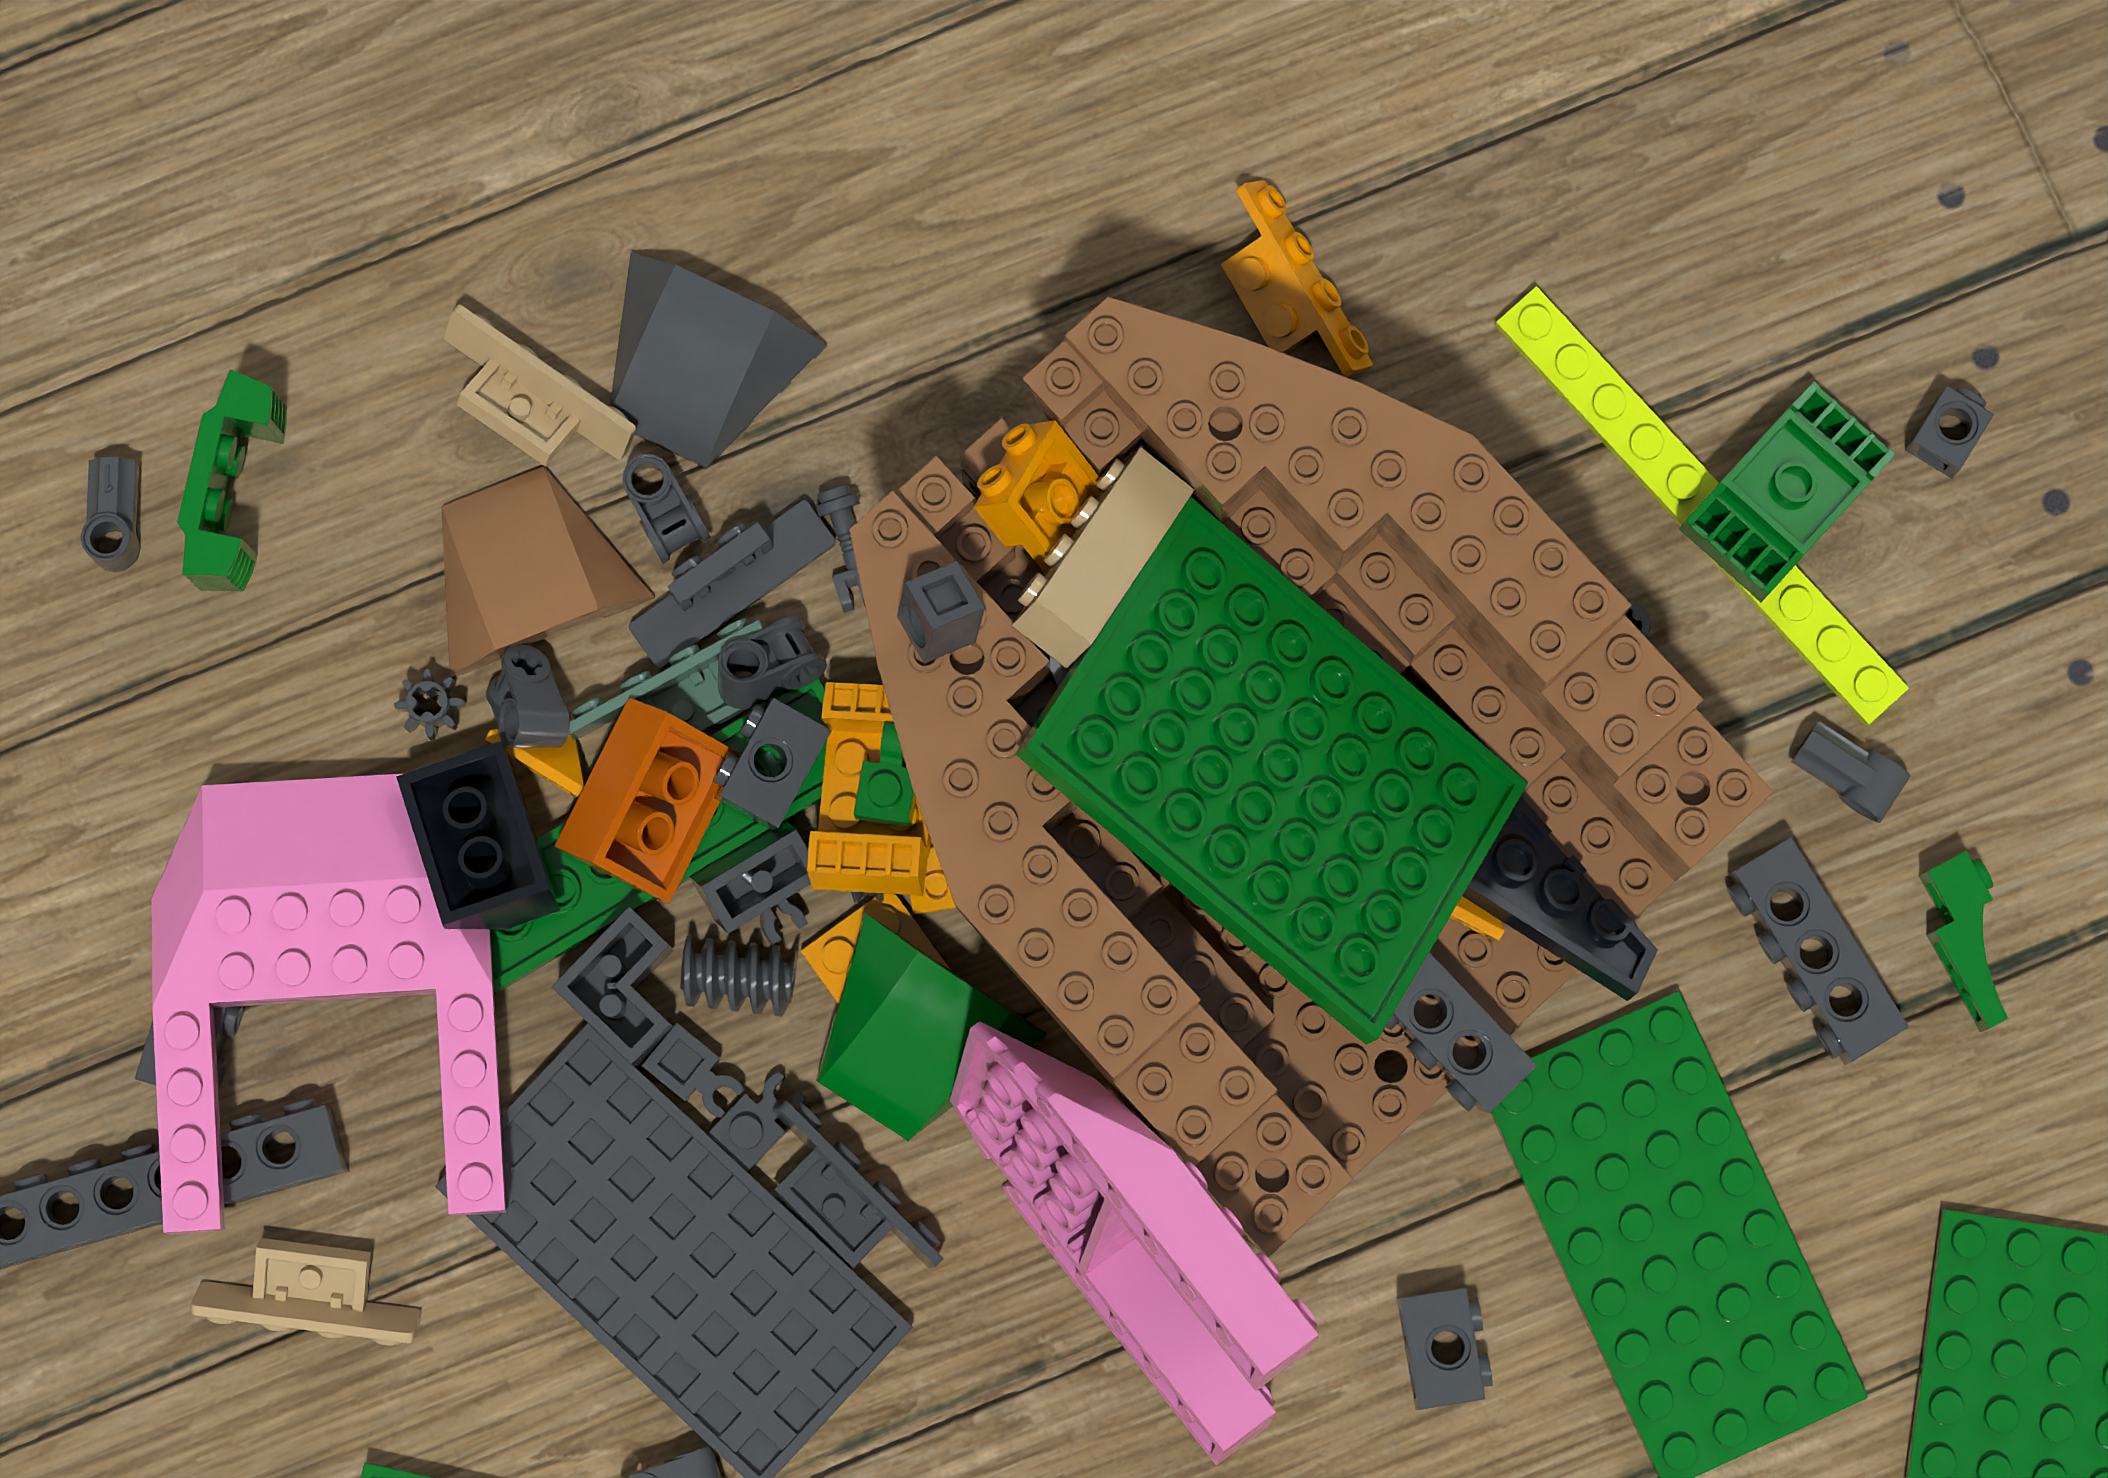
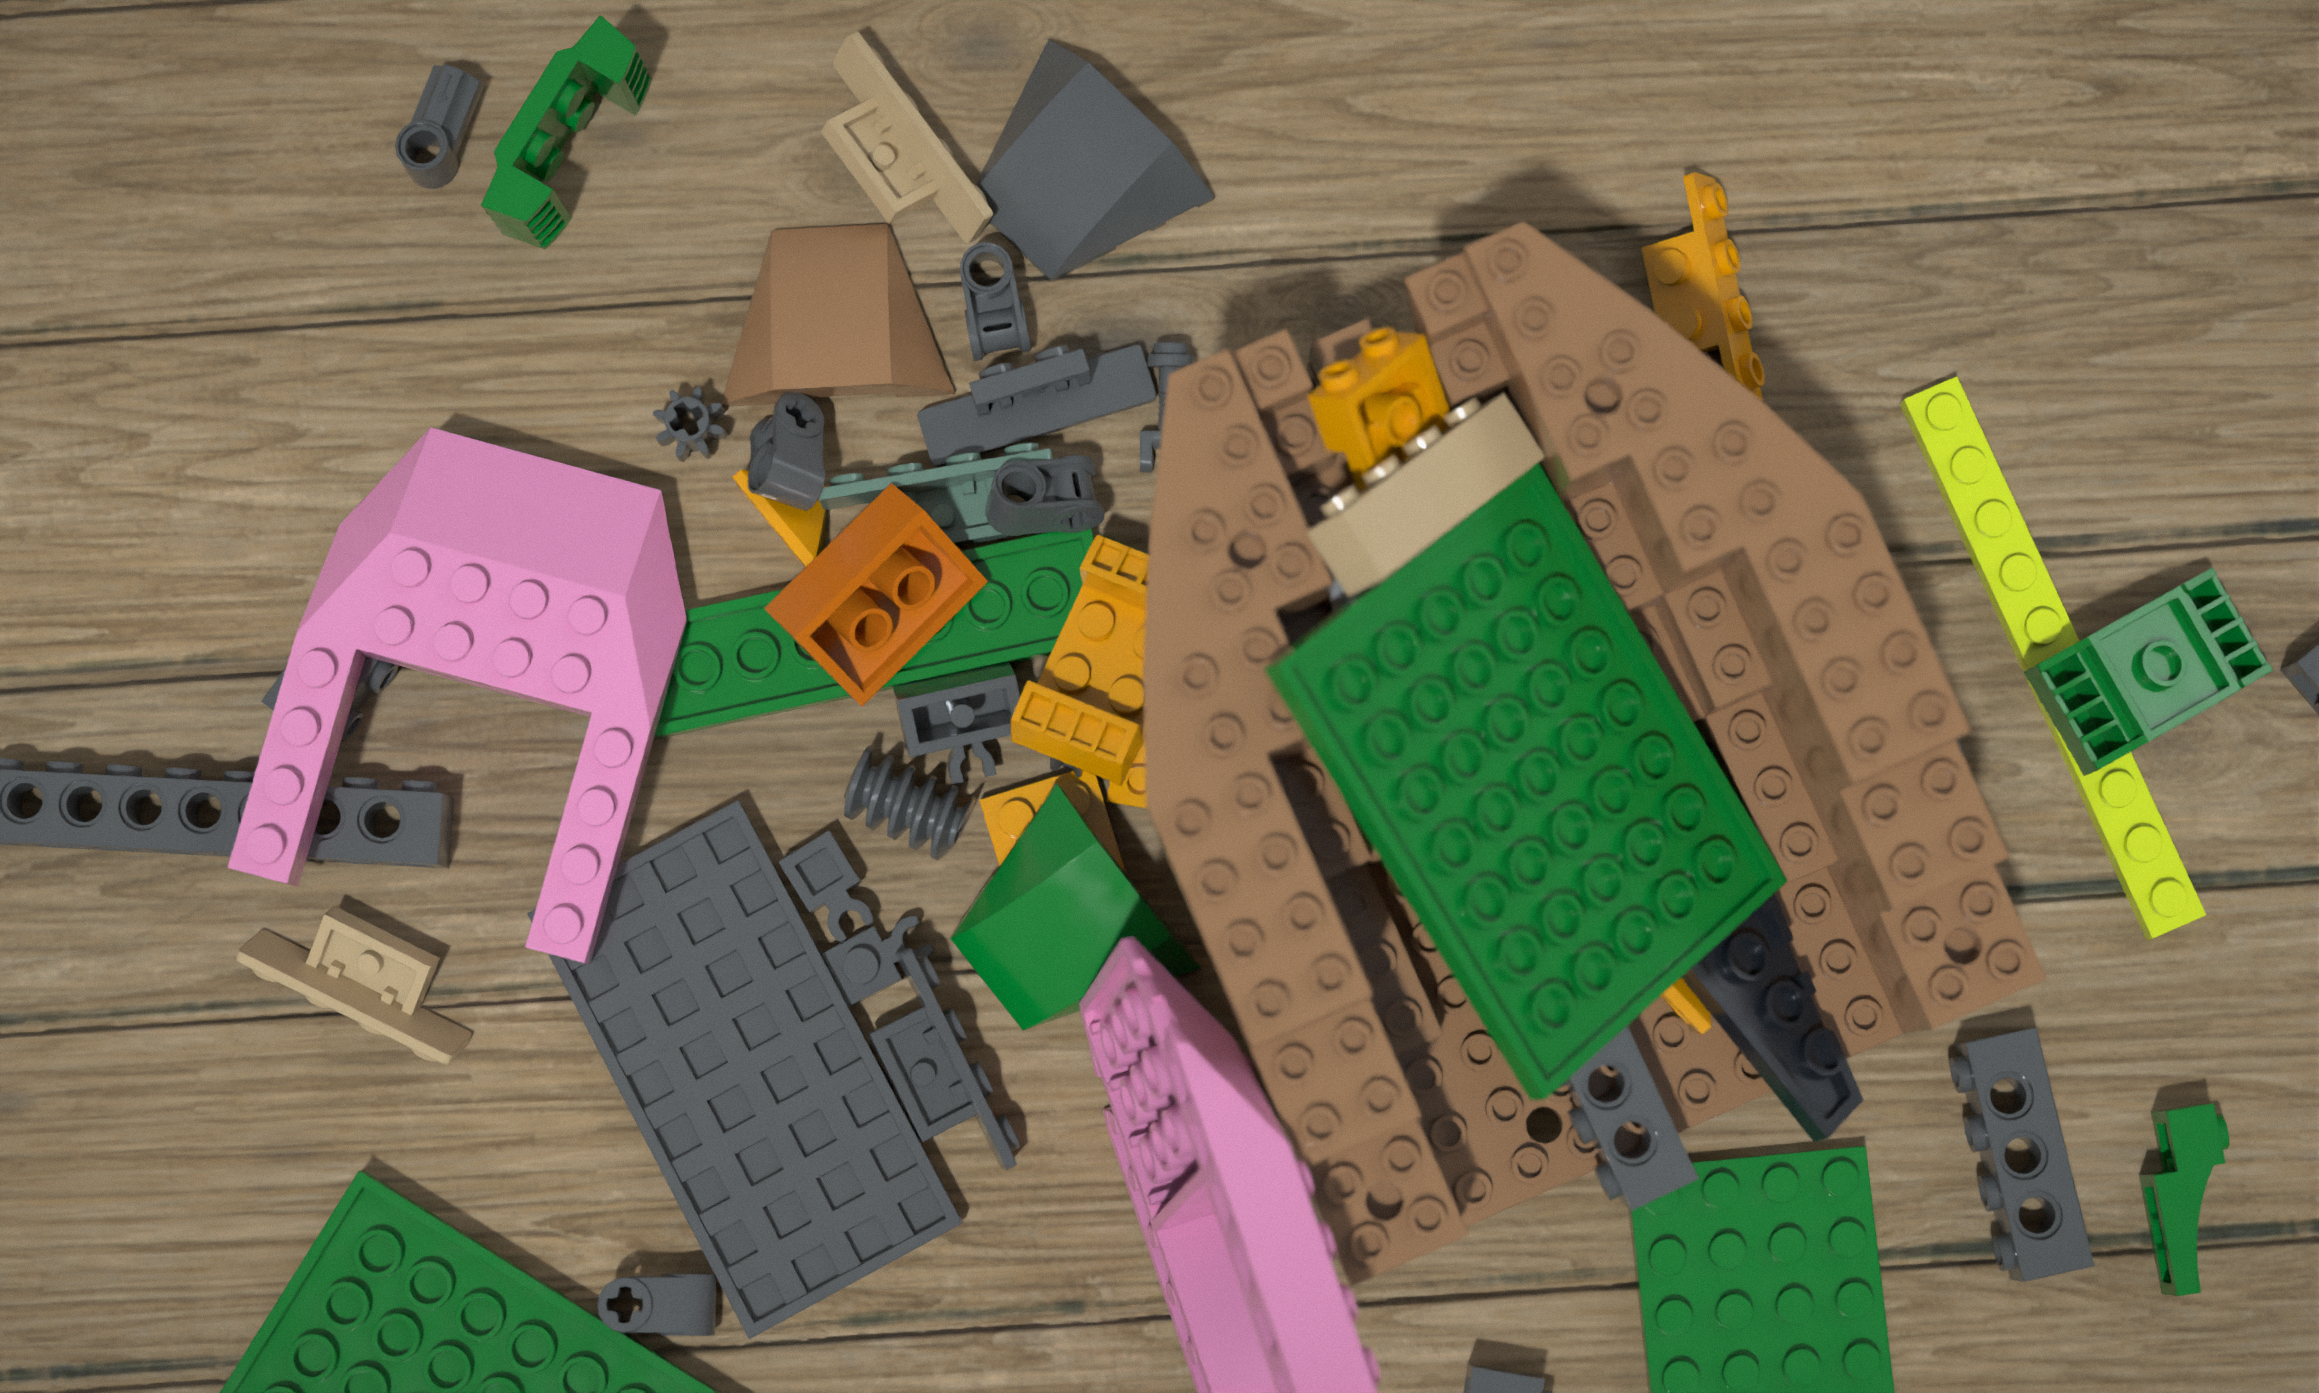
camera: 20 degrees right, 0 degrees up
black slope [396,741,560,929] -> none
dark grey brick [551,907,674,1068] -> none
dark grey brick [712,698,832,830] -> none
green plate [853,723,916,828] -> none
dark grey brick [897,561,985,664] -> none
dark grey piece [1791,721,1910,823] -> none

